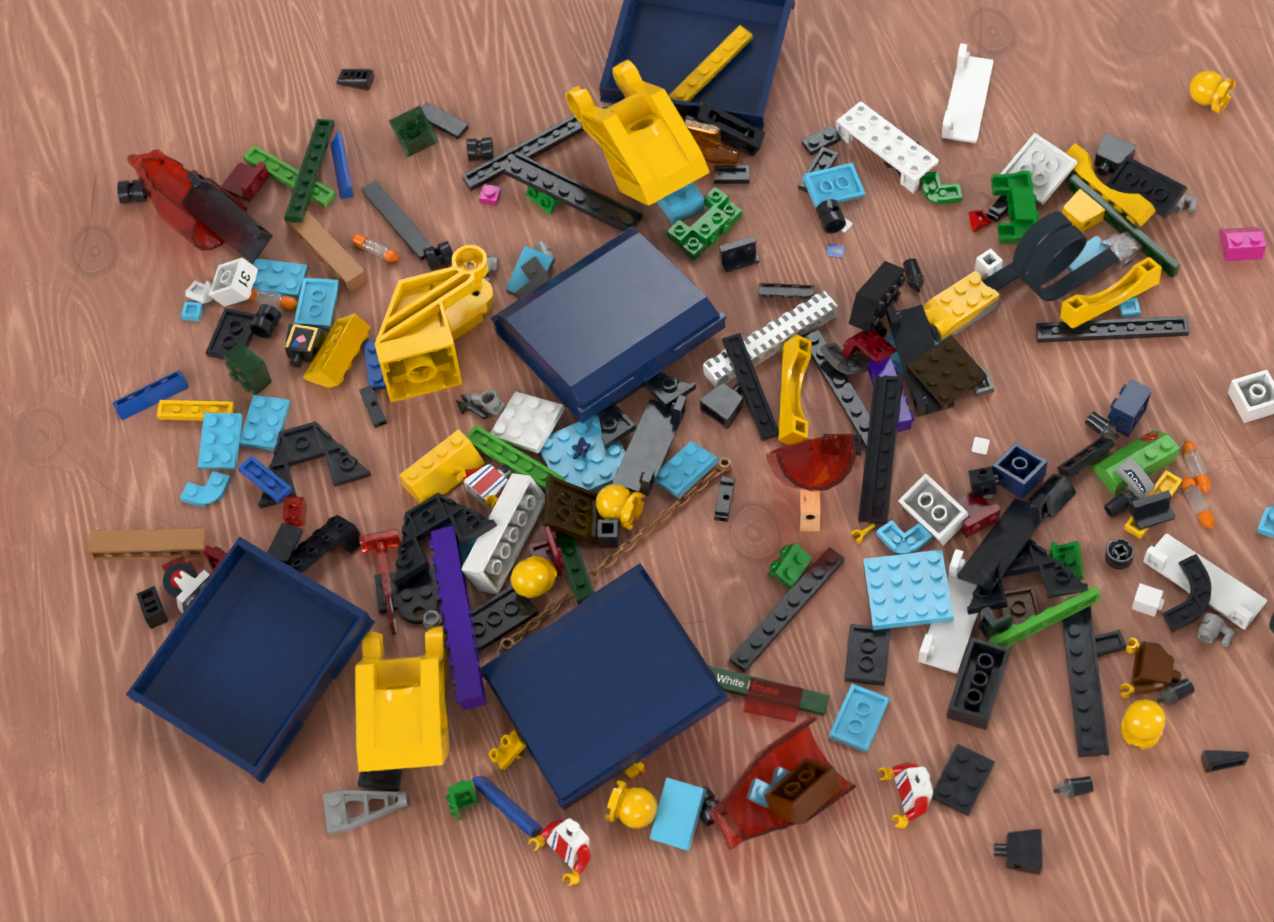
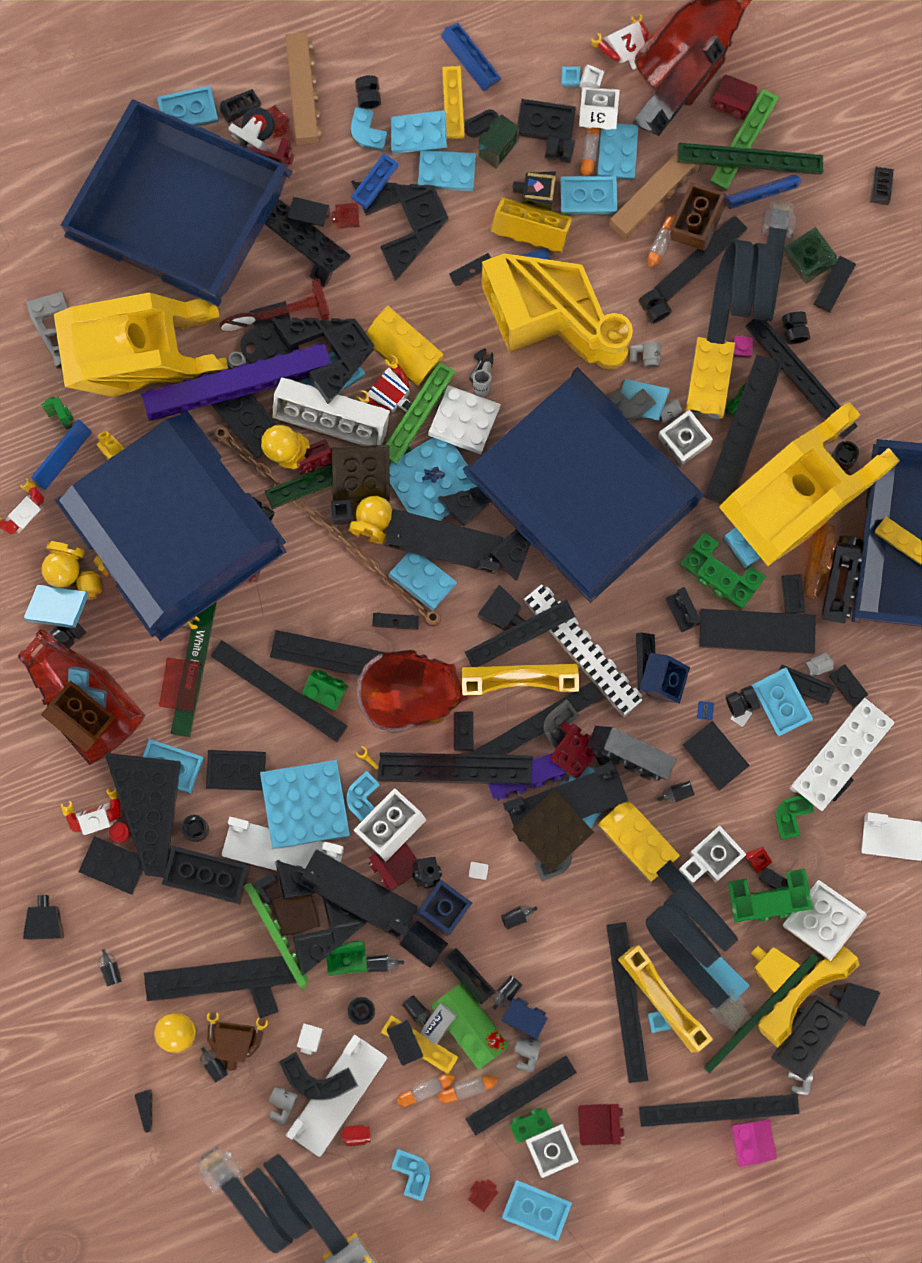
camera: 80 degrees right, 20 degrees up
none -> yellow head [76,571,102,600]
none -> black wing [105,753,181,878]
none -> red brick [109,822,131,843]
none -> medium azure tile [157,86,219,127]
none -> black wheel [181,815,209,842]
none -> black plate [270,630,426,688]
none -> red brick [341,1125,370,1147]
none -> black wheel [355,75,382,109]
none -> black piece [367,953,404,973]
none -> black tile [465,109,499,138]
none -> black tile [465,1056,577,1136]
none -> black piece [501,904,538,930]
none -> green bracket [510,1107,553,1143]
none -> light grey piece [514,1037,542,1072]
none -> dark red bracket [578,1103,624,1146]
none -> torso [591,14,649,69]
none -> dark blue brick [639,653,690,704]
none -> black plate [639,1094,800,1127]
none -> white brick [658,410,713,467]
none -> reddish brown brick [669,182,727,251]
none -> black tile [682,721,750,791]
none -> piece [685,200,797,421]
none -> white brick [689,825,746,882]
none -> black tile [699,609,816,654]
none -> light grey piece [805,652,834,677]

